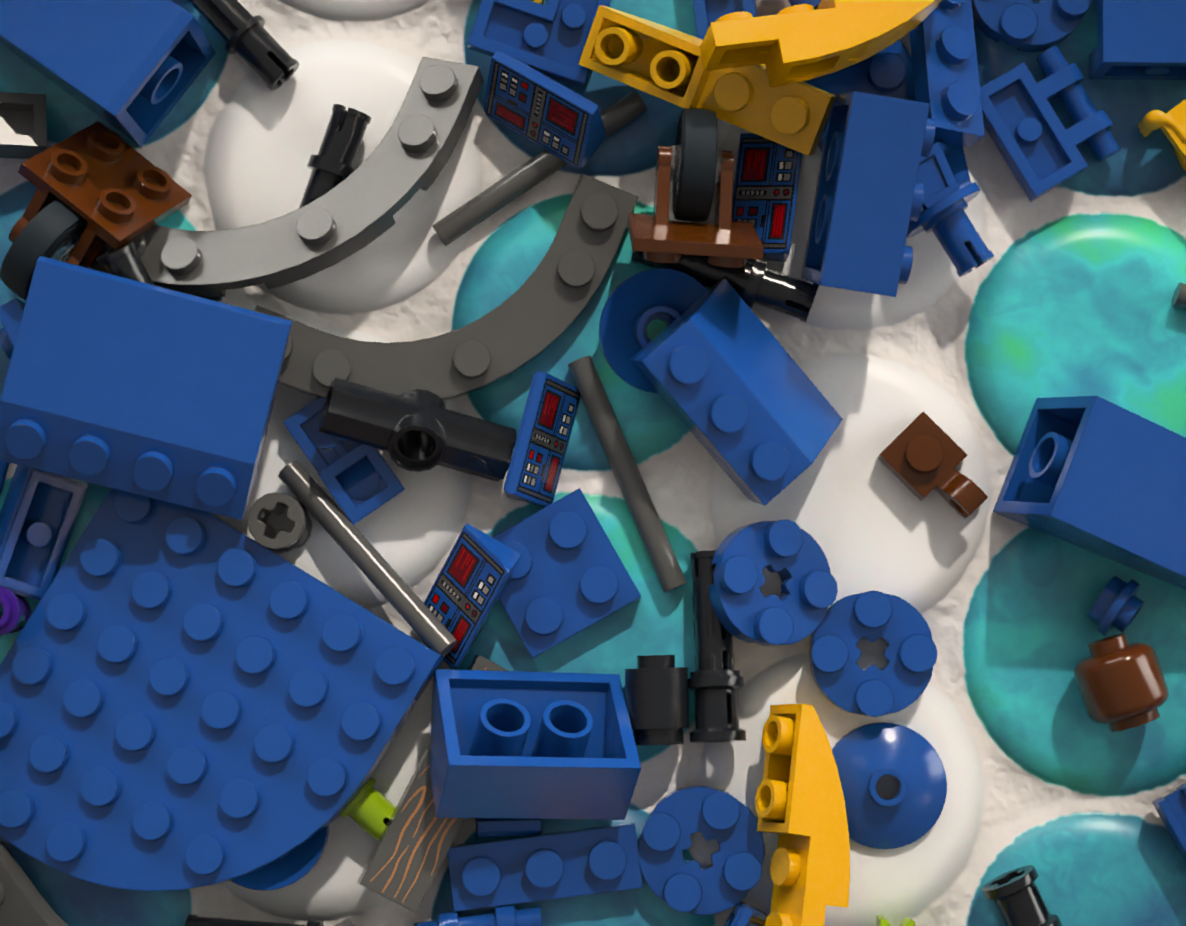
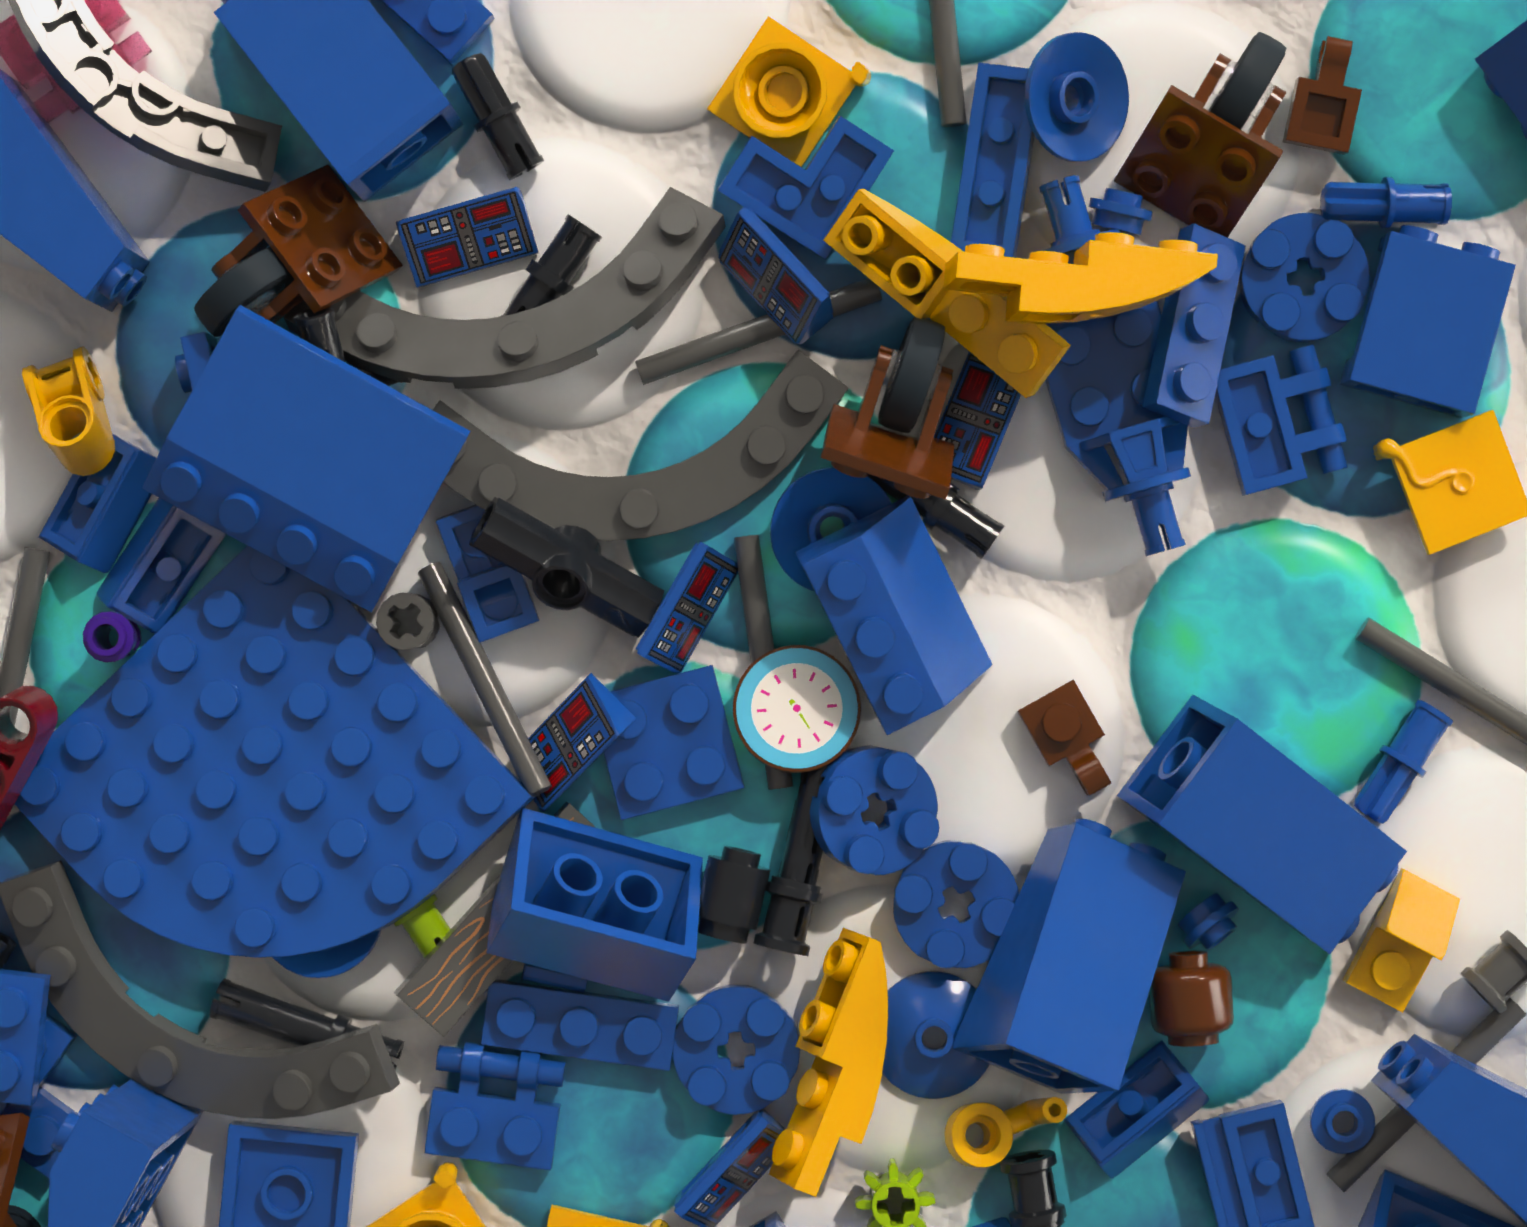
camera: 20 degrees right, 5 degrees up
blue slope [801,91,935,297] -> none
none -> slope [396,187,539,288]
none -> piece [733,645,861,773]
none -> yellow plate [944,1097,1067,1168]
none -> blue slope [952,819,1186,1094]
none -> blue slope [1064,1041,1209,1178]

